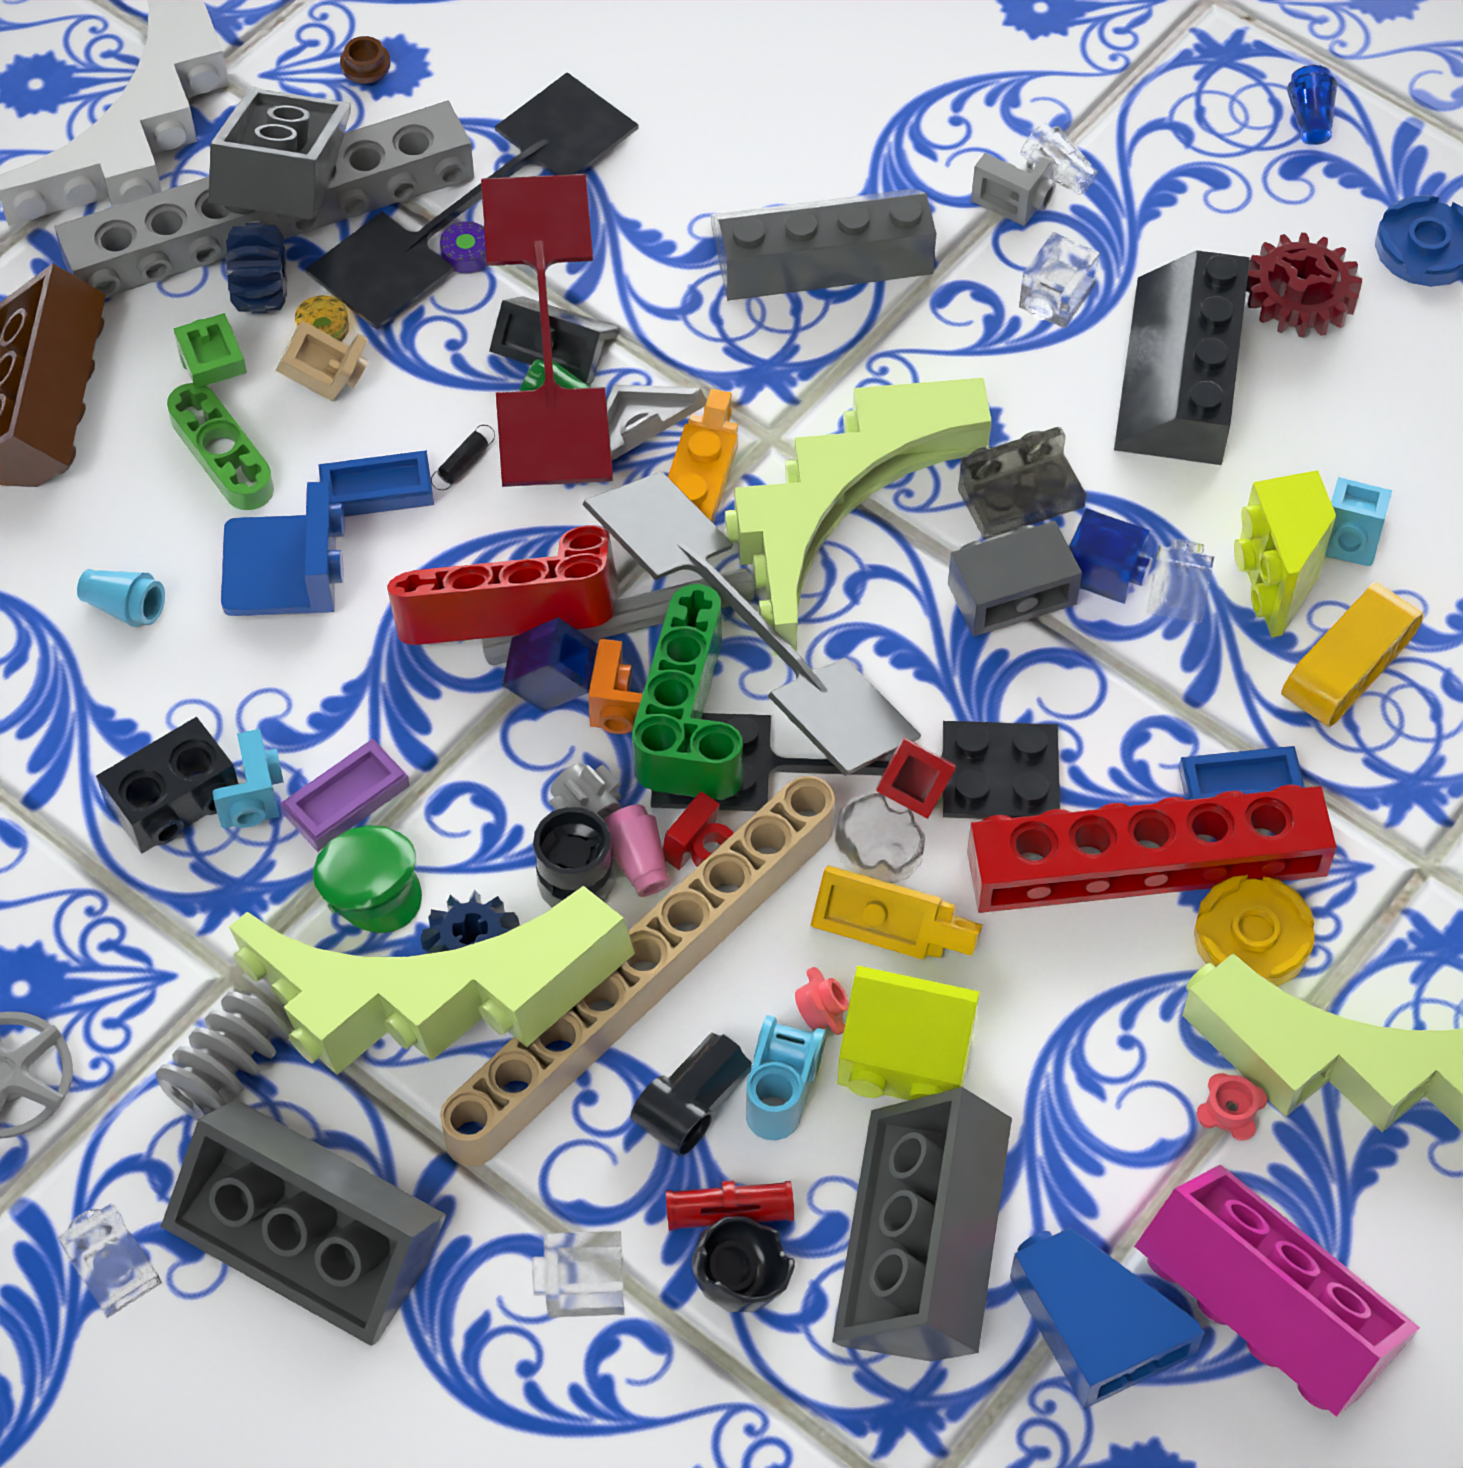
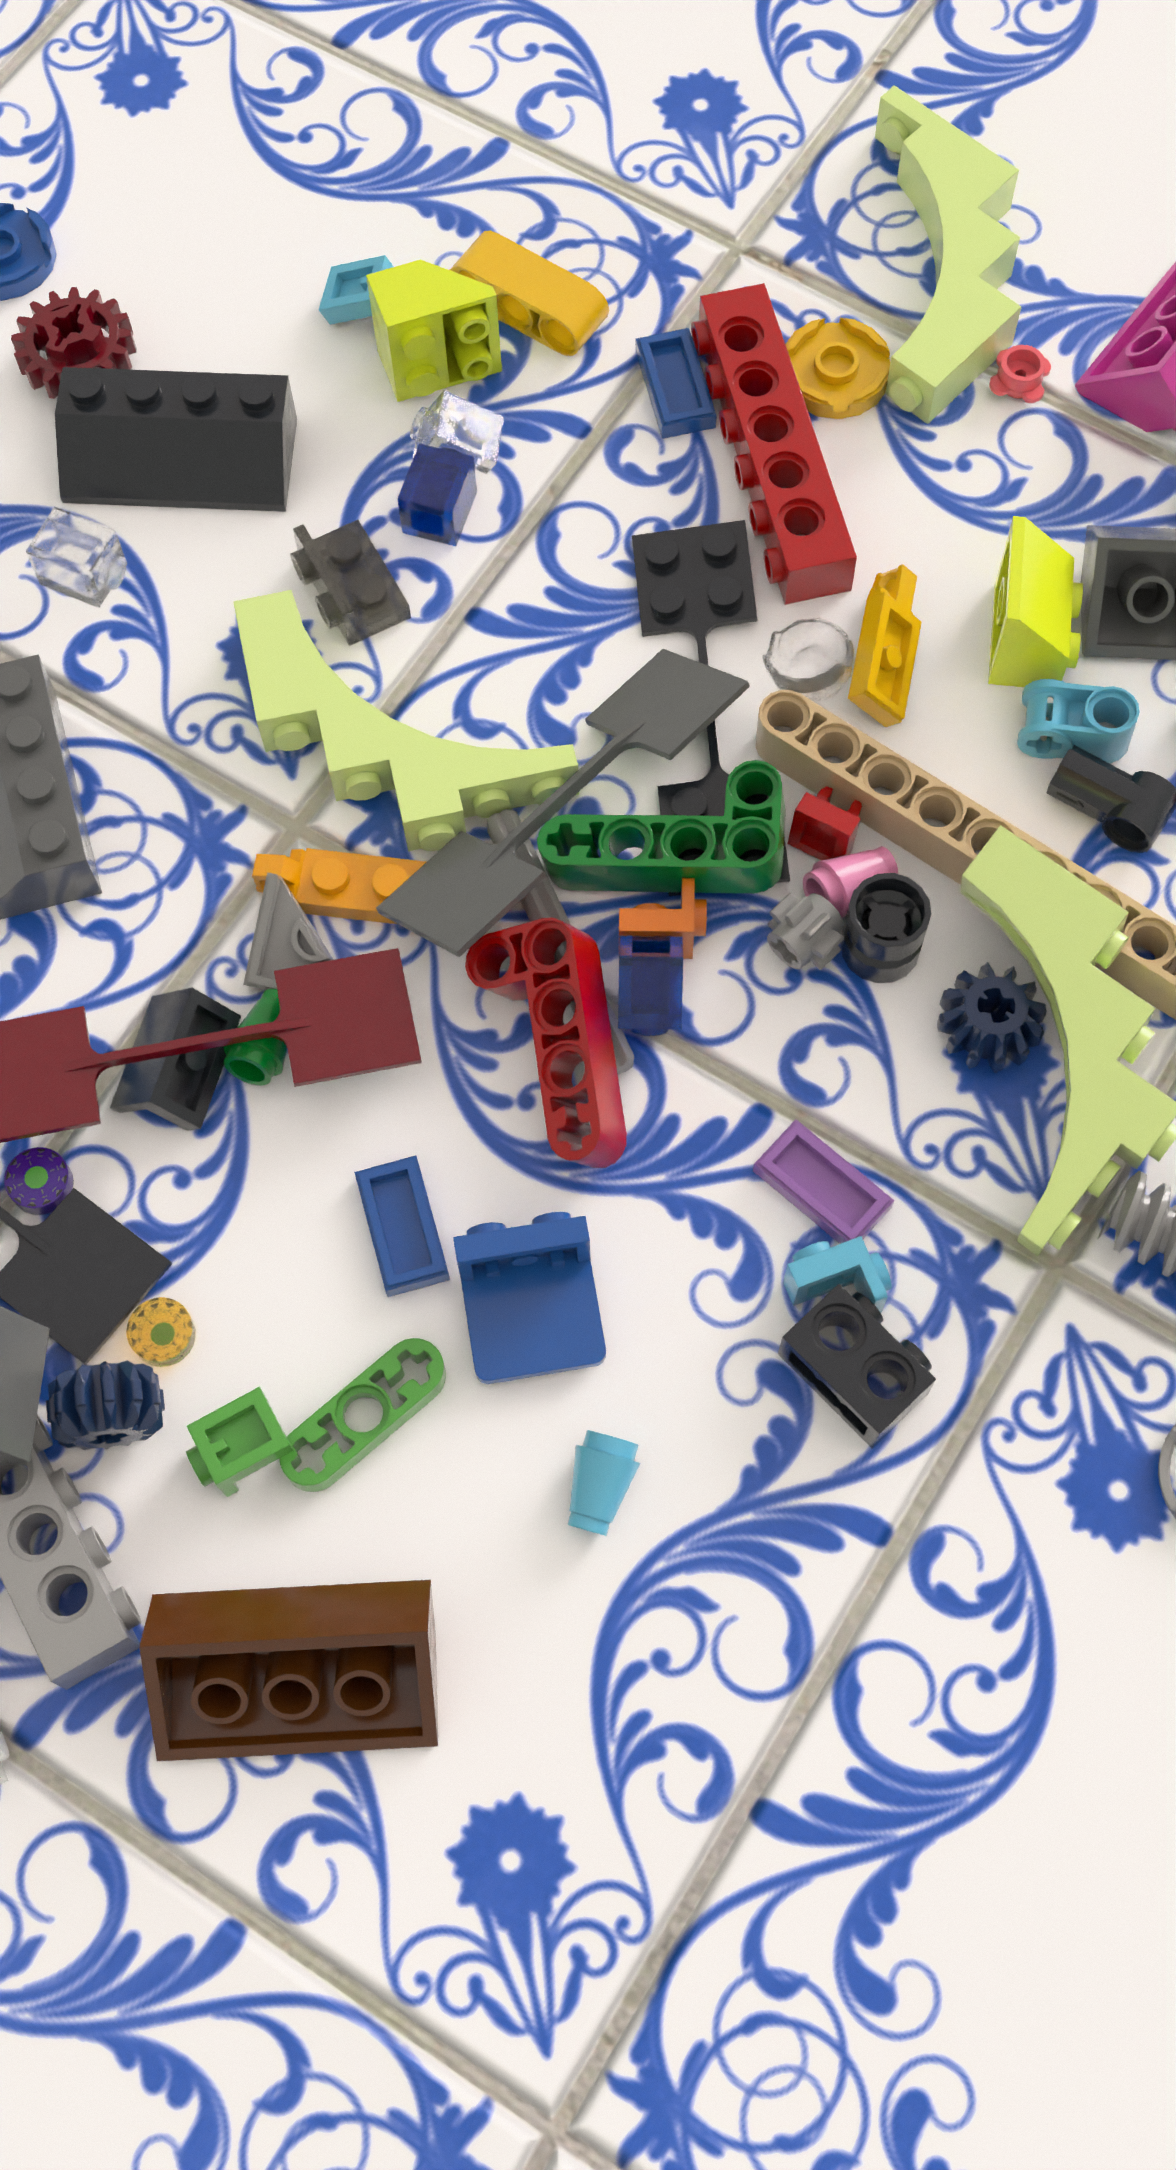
camera: 95 degrees left, 10 degrees up
tan bracket [275,320,368,402] -> none
green piece [313,825,422,933] -> none
black piece [431,424,495,491] -> none
coral plate [795,967,849,1035] -> none
red brick [876,736,956,819] -> none
dark grey brick [948,521,1082,637] -> none

